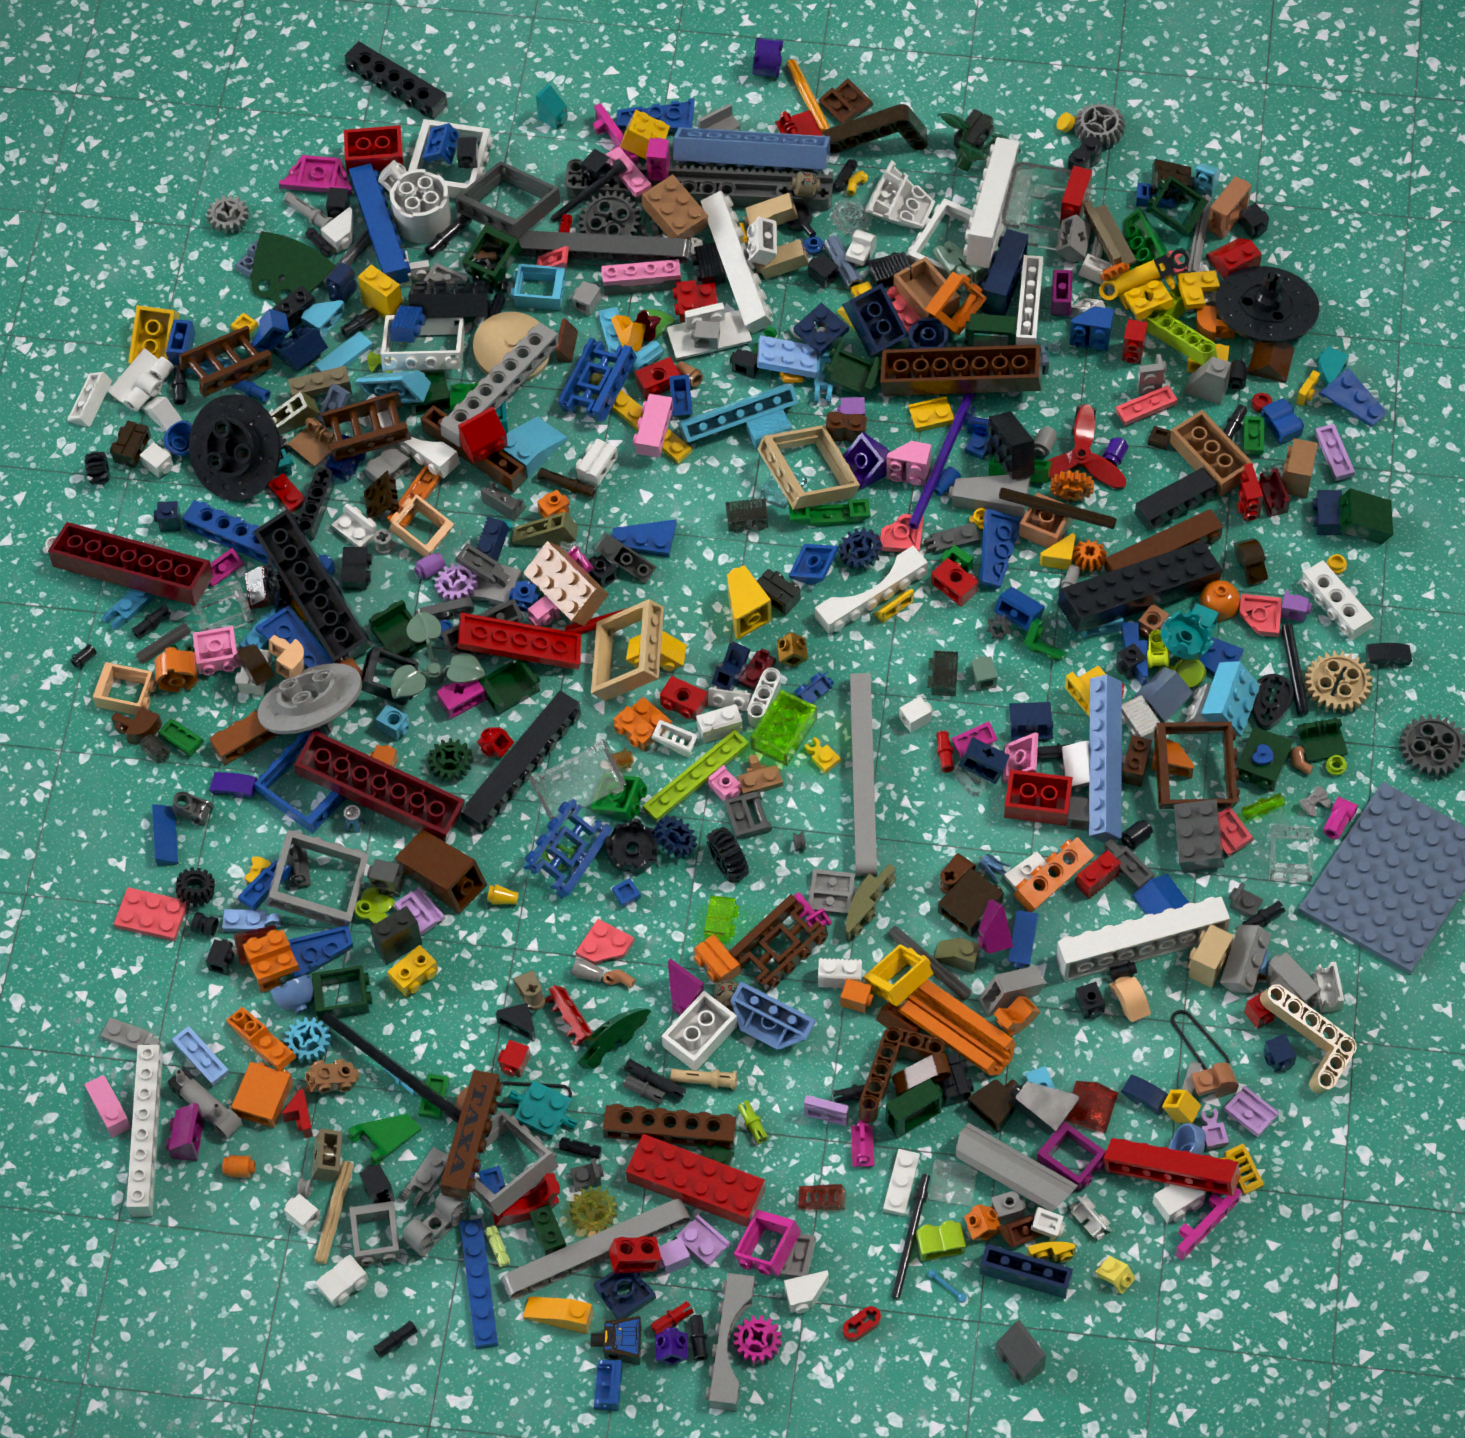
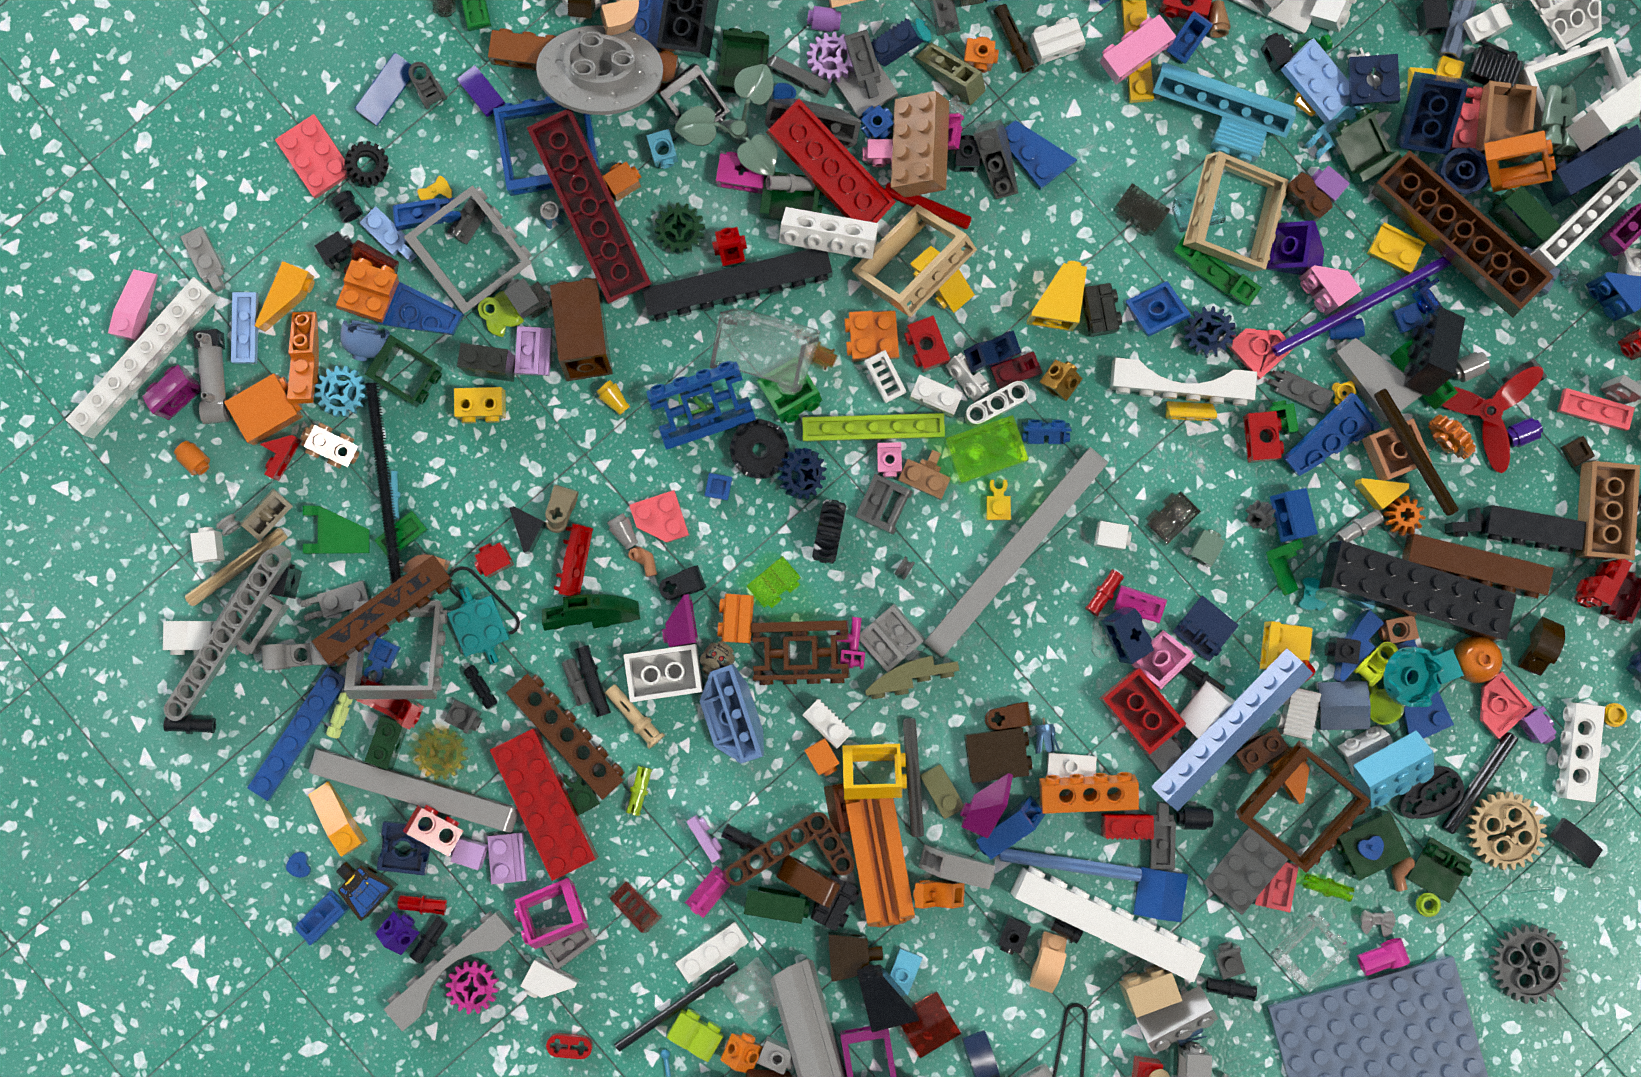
camera: 35 degrees right, 25 degrees up
none -> light grey beam [164,545,291,721]
none -> light orange slope [254,261,315,332]
none -> blue piece [286,852,311,878]
none -> black piece [659,565,707,601]
none -> light grey pin [766,174,815,193]
none -> white brick [779,207,879,259]
none -> medium blue axle [999,849,1142,882]
none -> teal piece [1298,577,1327,611]
none -> black bracket [1445,508,1484,538]

